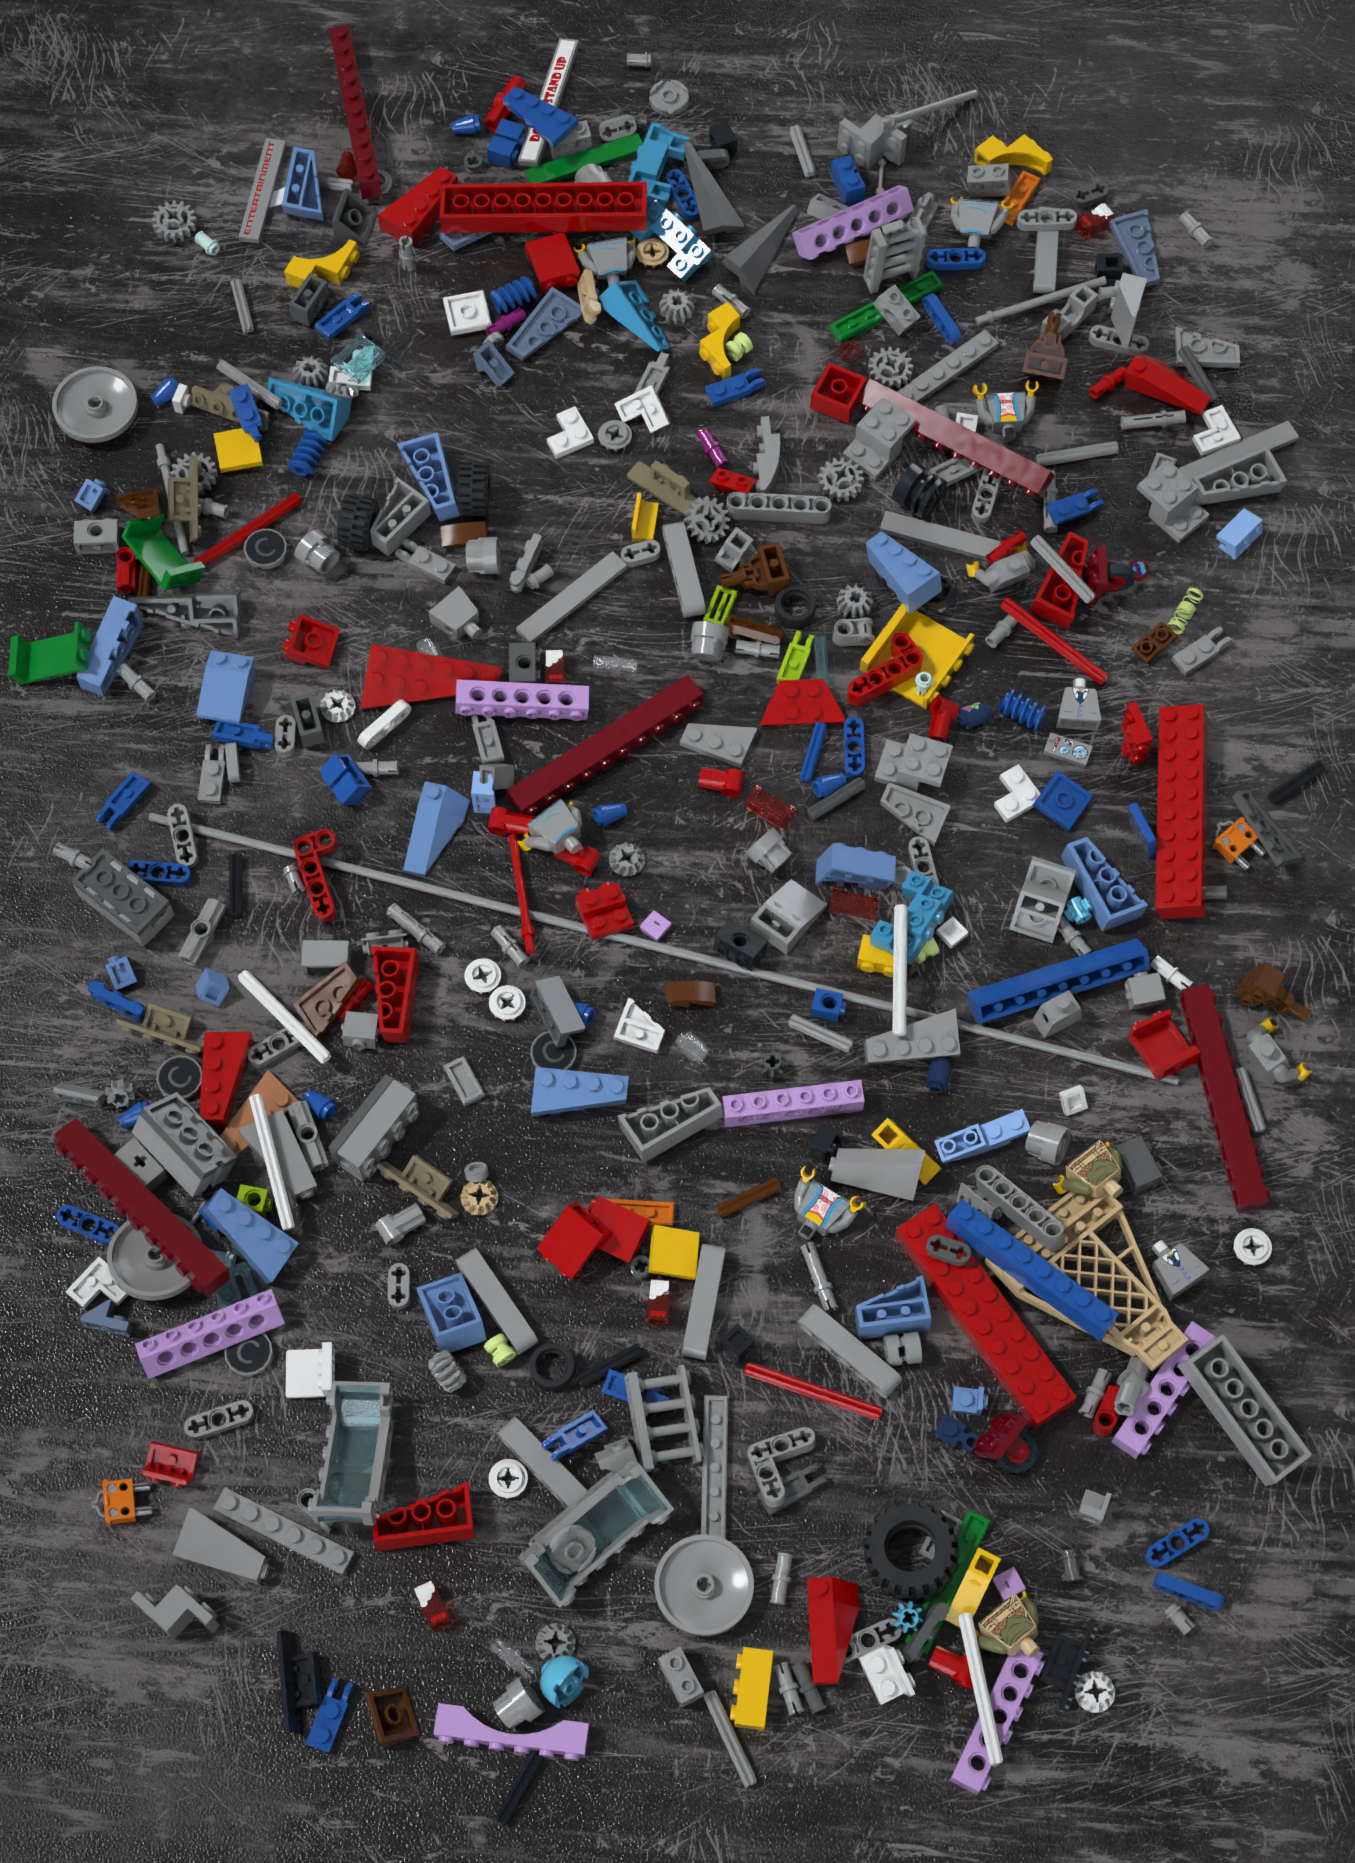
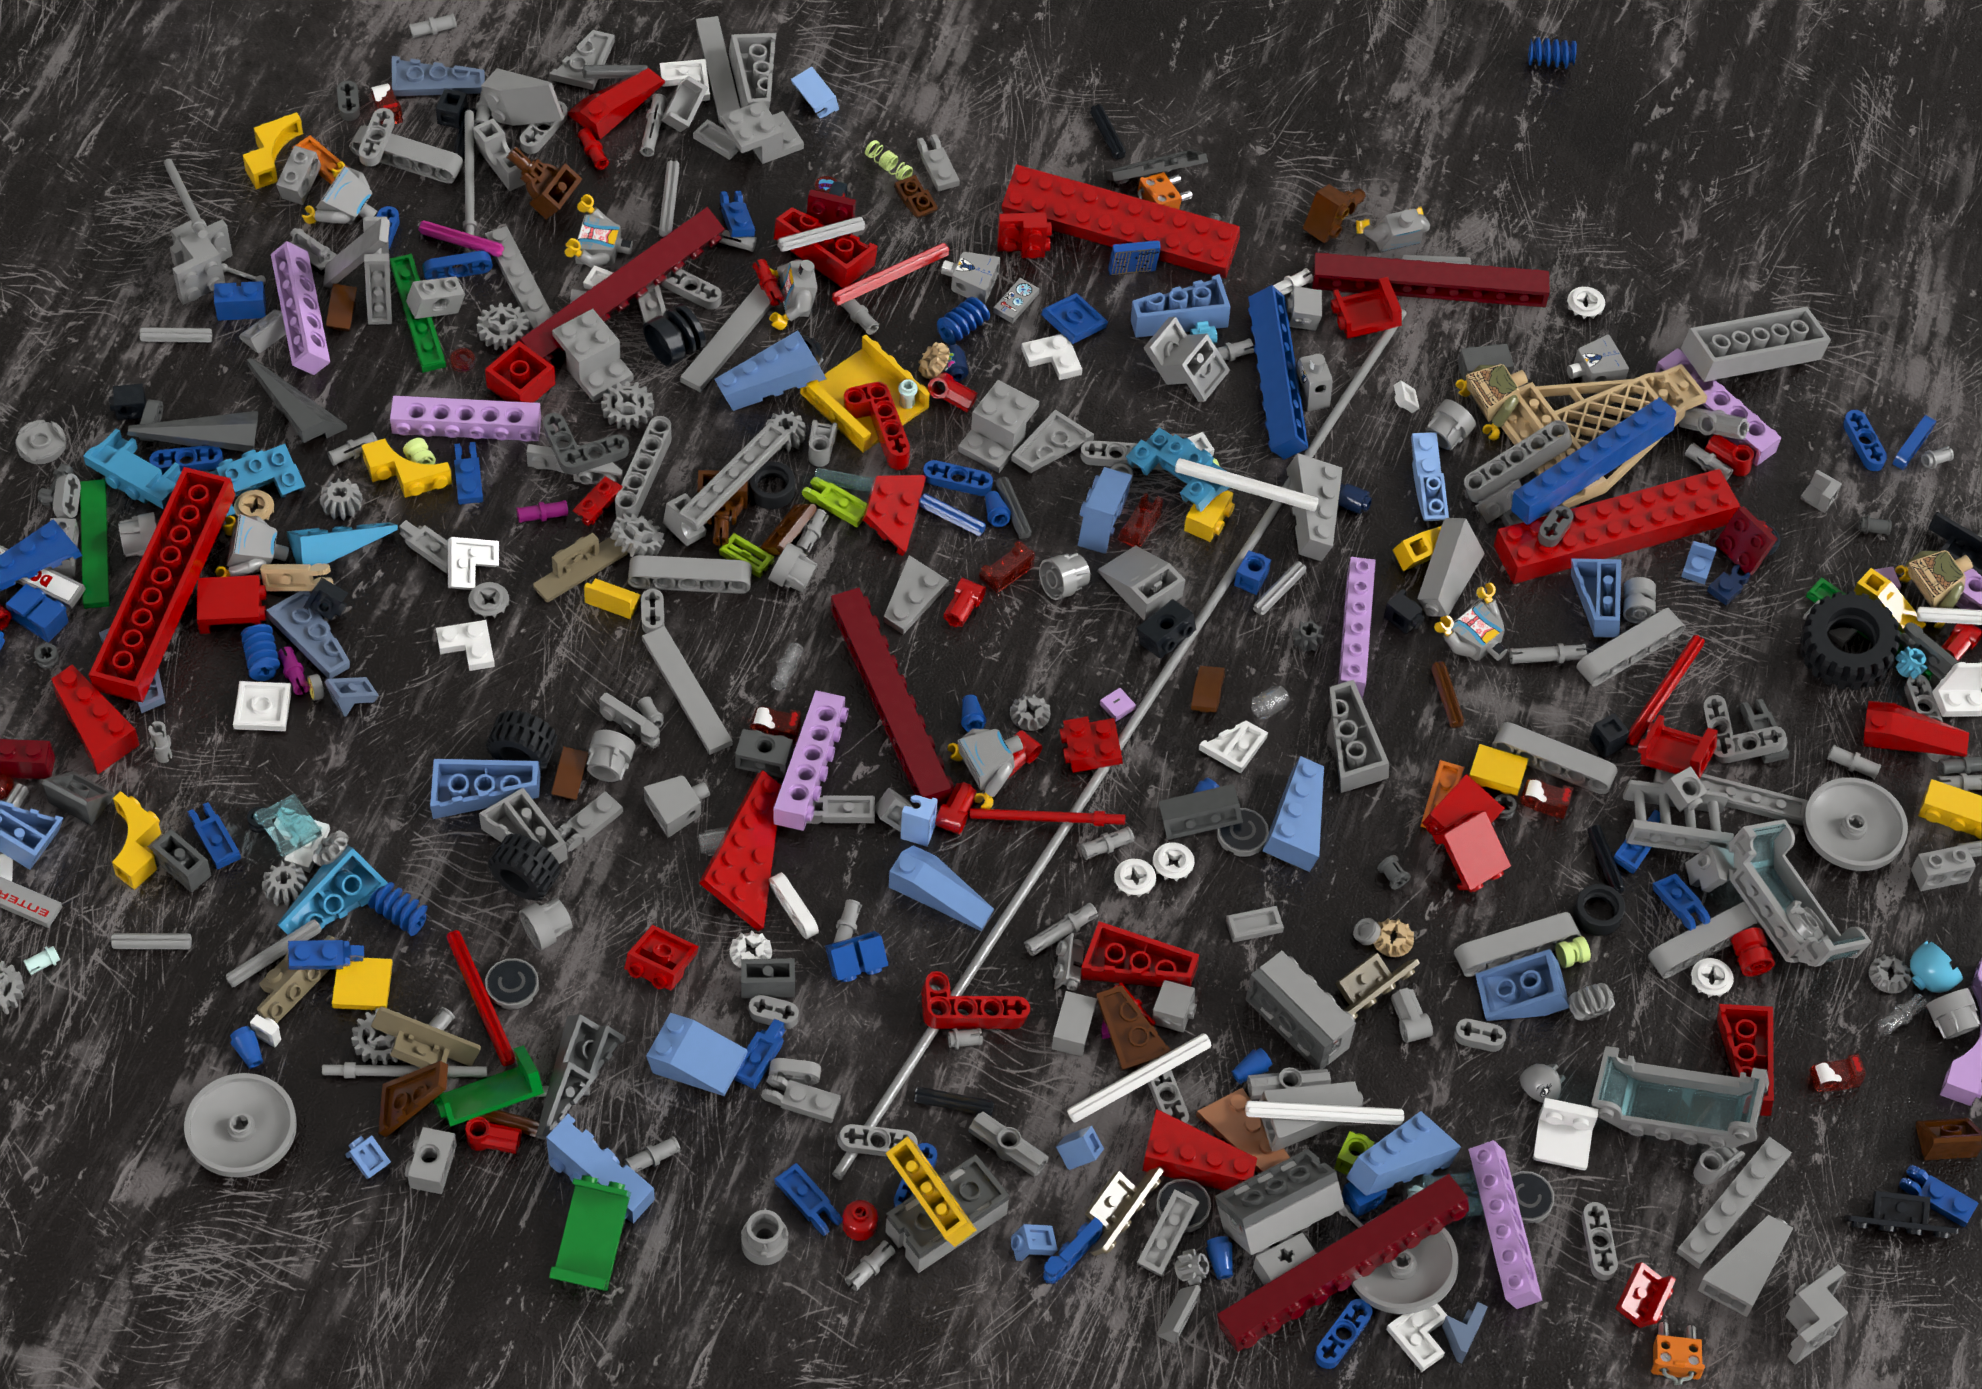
camera: 80 degrees left, 10 degrees down
none -> black brick [303,577,348,620]
none -> lavender brick [390,396,541,442]
none -> dark pink axle [418,221,504,257]
none -> dark grey beam [543,413,629,475]
none -> light grey panel [661,76,708,132]
none -> light grey tile [677,422,789,531]
none -> light grey piece [741,1208,788,1265]
none -> red head [842,1200,878,1241]
none -> yellow brick [885,1136,977,1247]
none -> tan gear [918,342,950,379]
none -> light grey plate [1137,1190,1199,1277]
none -> dark grey bush [1377,855,1411,890]
none -> light grey piece [1519,1064,1565,1103]
none -> red panel [1638,715,1718,779]
none -> light grey brick [1662,766,1708,812]
none -> red wheel [1731,928,1775,977]

